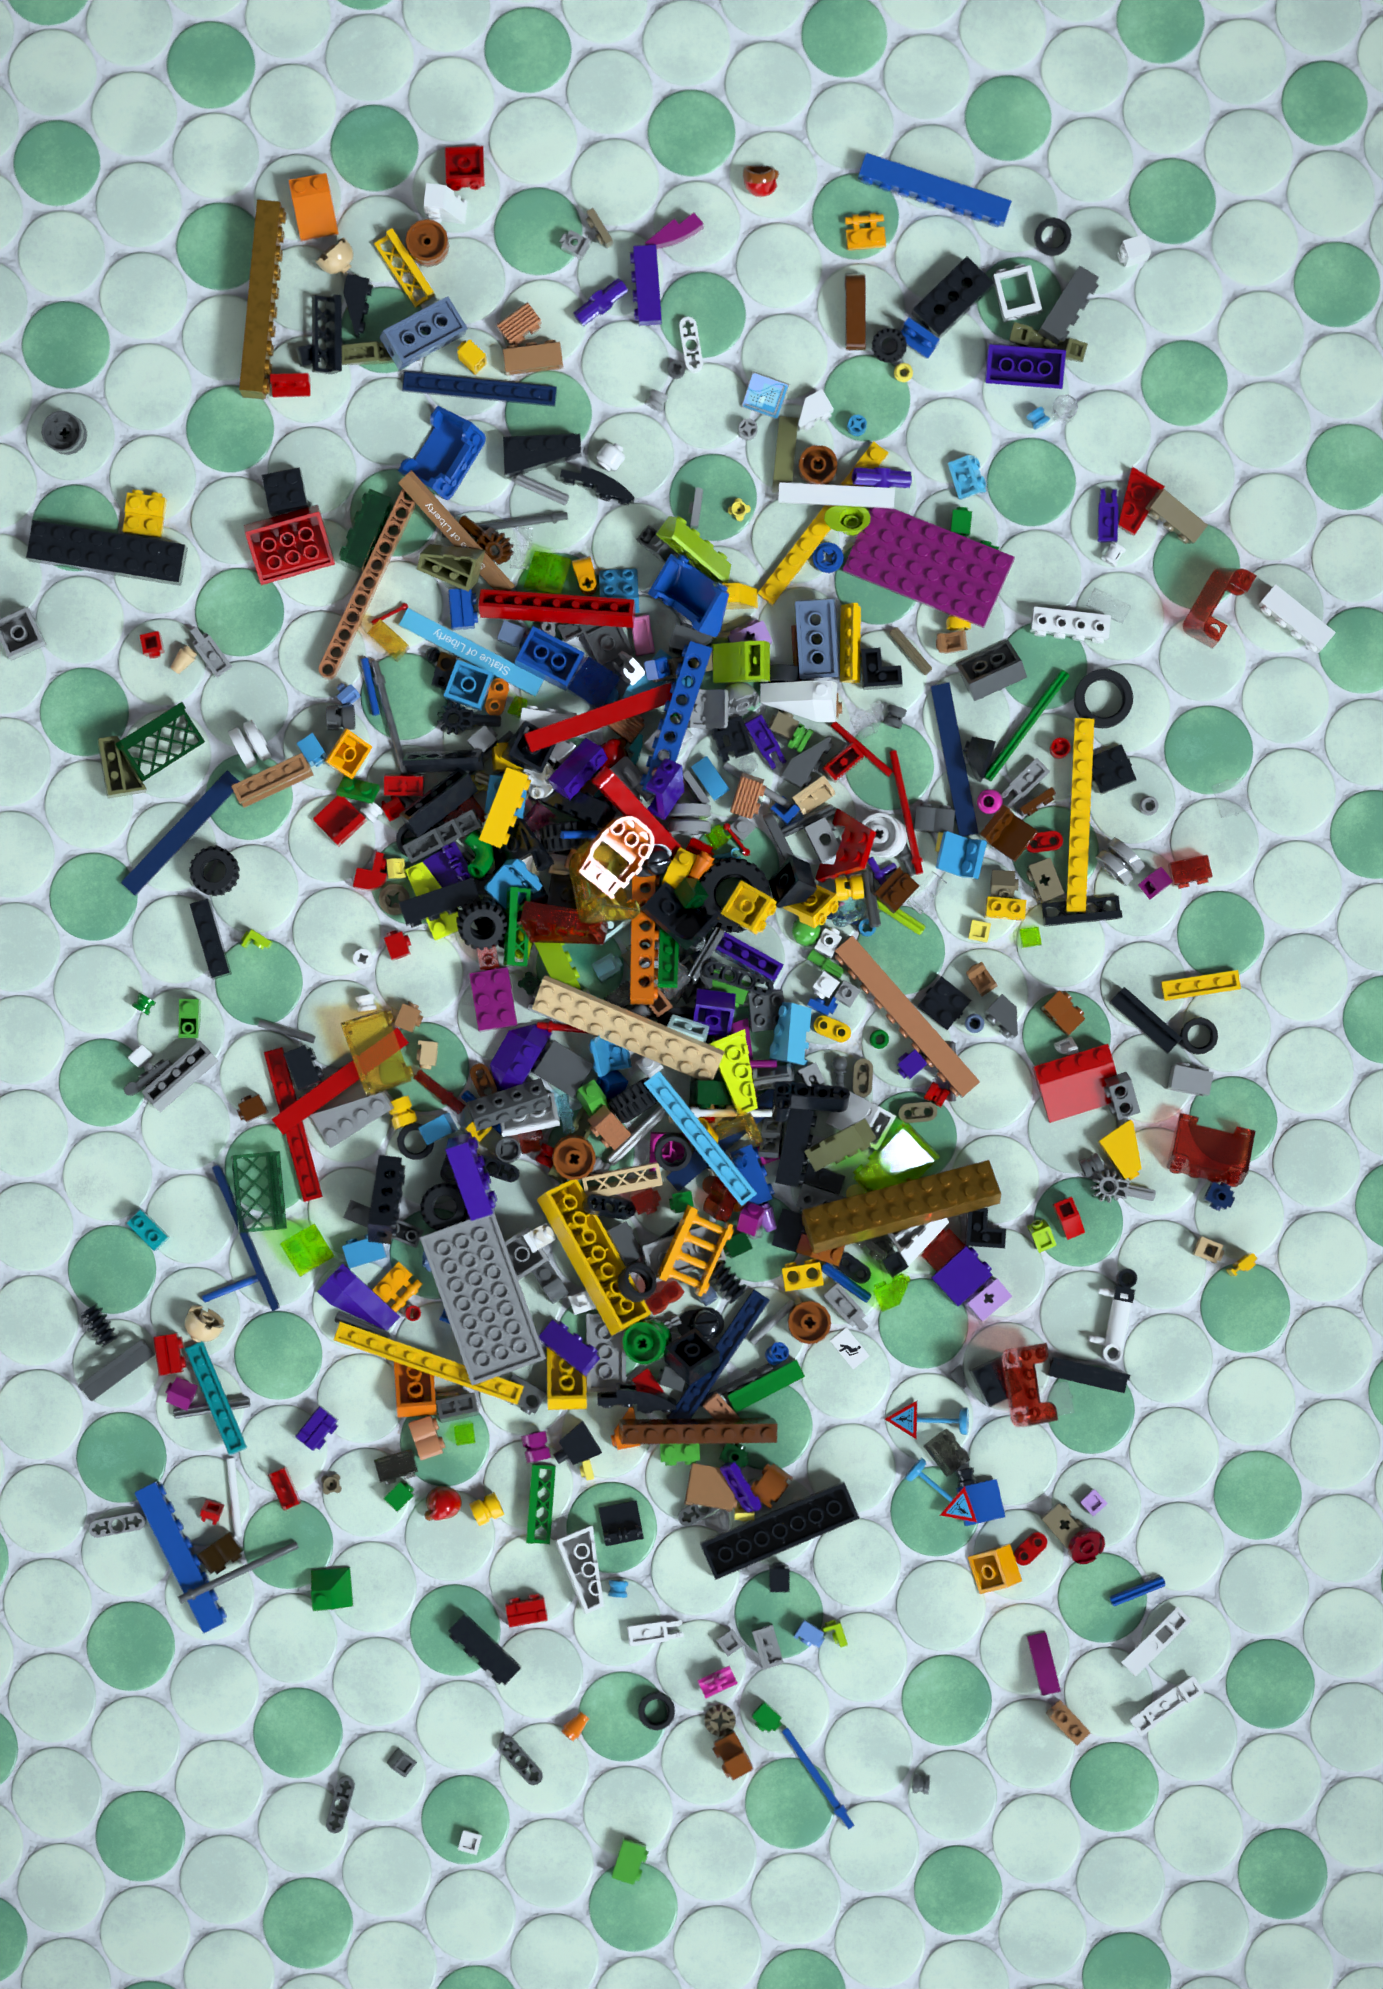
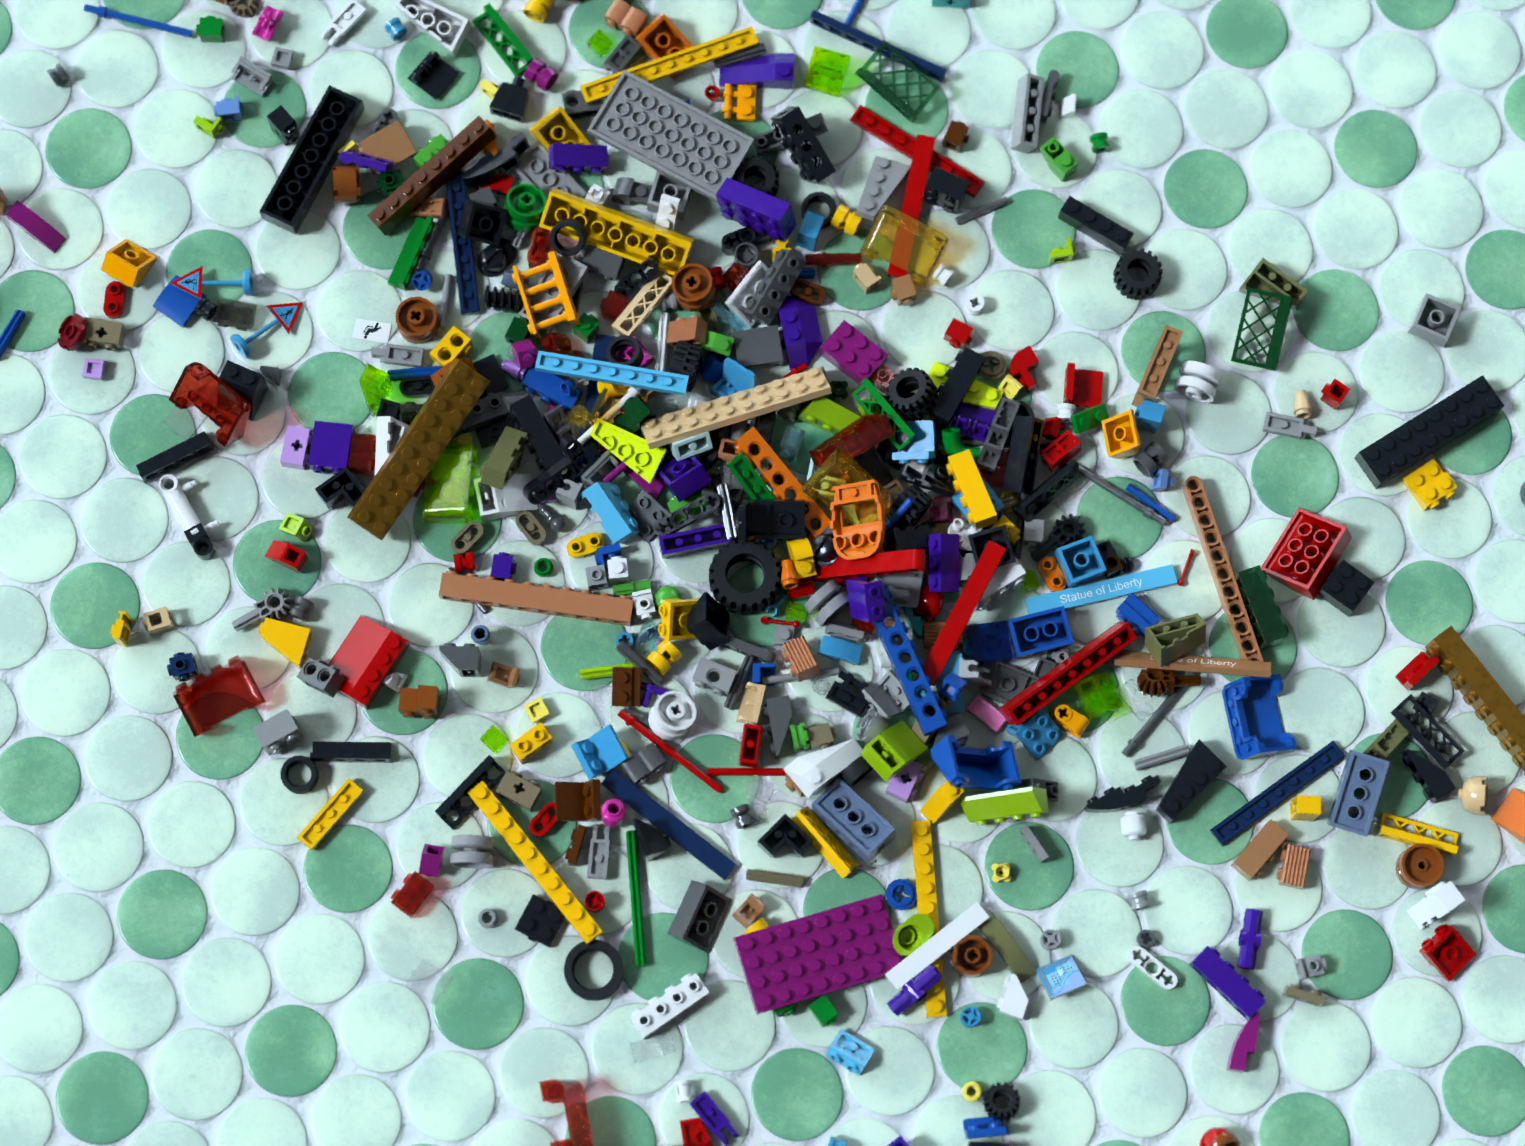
camera: 140 degrees right, 10 degrees down
dark blue tile [121,770,240,896] -> none
dark azure brick [342,1234,387,1269] -> none
clear yellow brick [367,619,410,662] -> none
sand blue brick [497,620,528,649] -> none
dark green brick [674,878,709,909] -> none
yellow plate [721,880,777,935] -> none
dark purple hinge [745,715,787,770] -> none
red wing [815,809,876,882] -> none
reddish brown beam [845,273,866,351] -> none
black plate [918,976,972,1030] -> none
dark tan brick [990,870,1019,898] -> none

